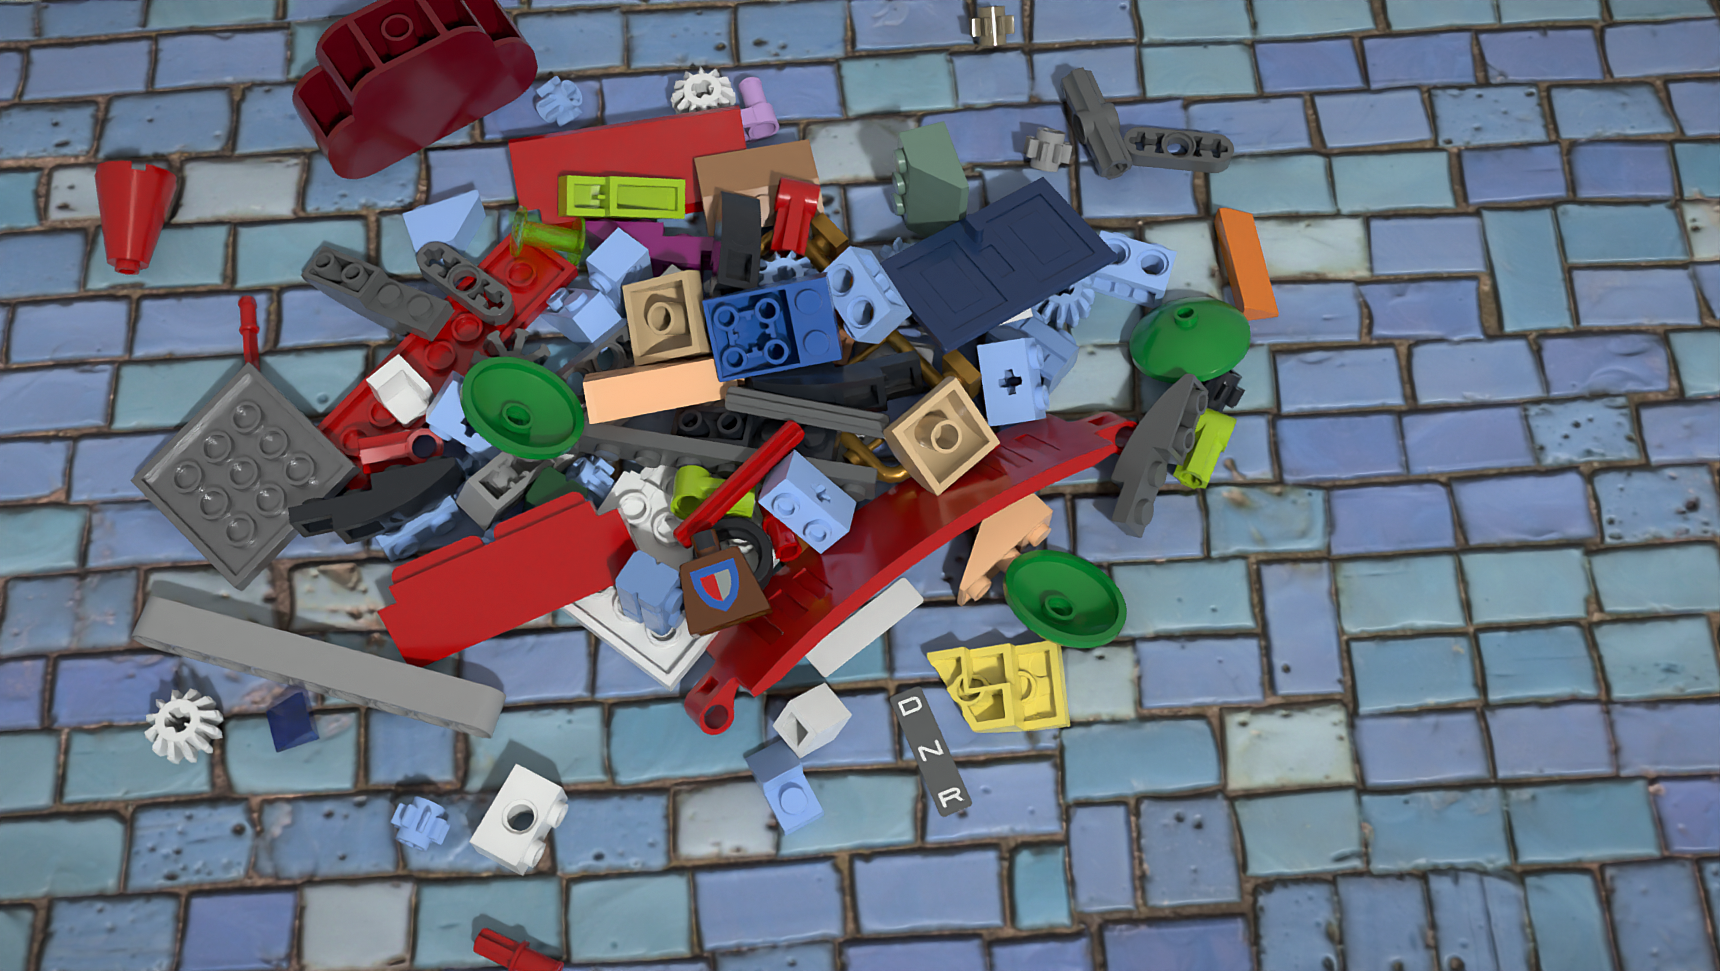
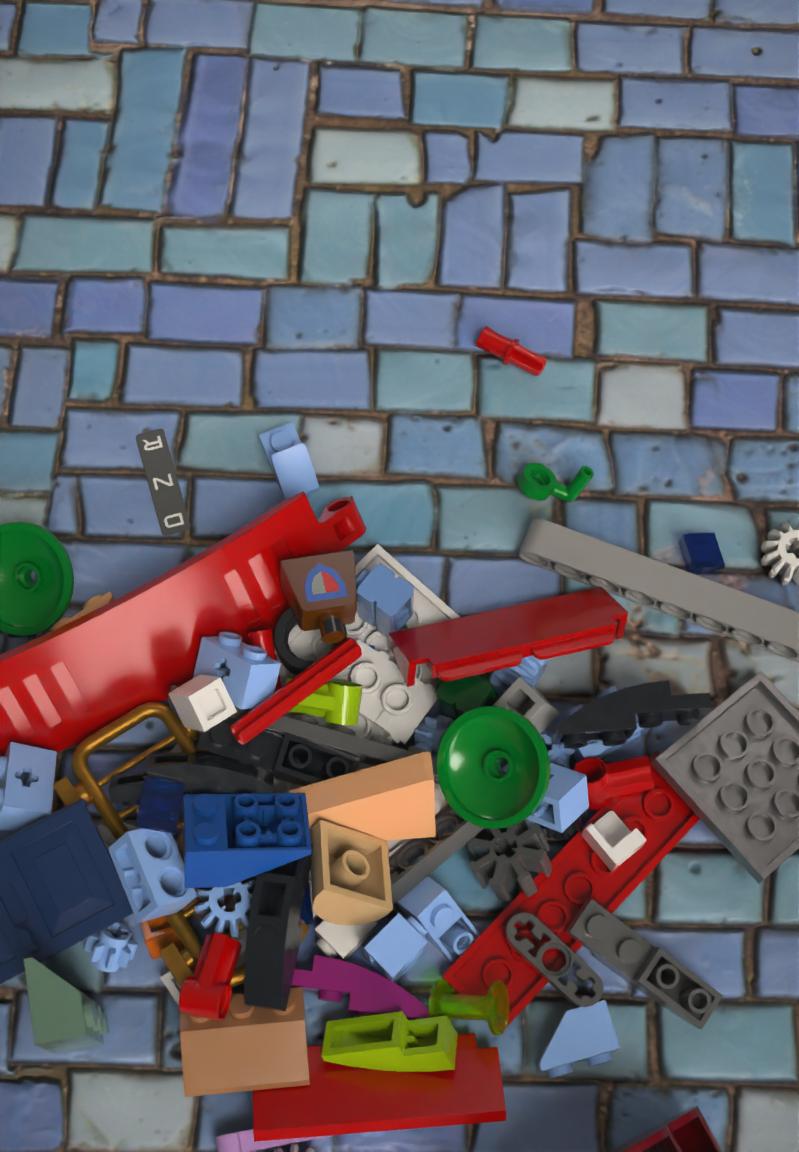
camera: 175 degrees left, 5 degrees up
red piece [238,295,260,371] -> none
light blue gear [390,796,450,852] -> none
white brick [469,764,568,876] -> none
dark grey axle [725,386,890,439] -> none
white brick [772,683,852,759] -> none
tan brick [883,376,1000,496] -> none
light yellow slope [927,641,1070,733] -> none
none -> clear blue slope [136,777,185,833]
none -> white panel [168,674,237,732]
none -> green plate [517,463,594,502]

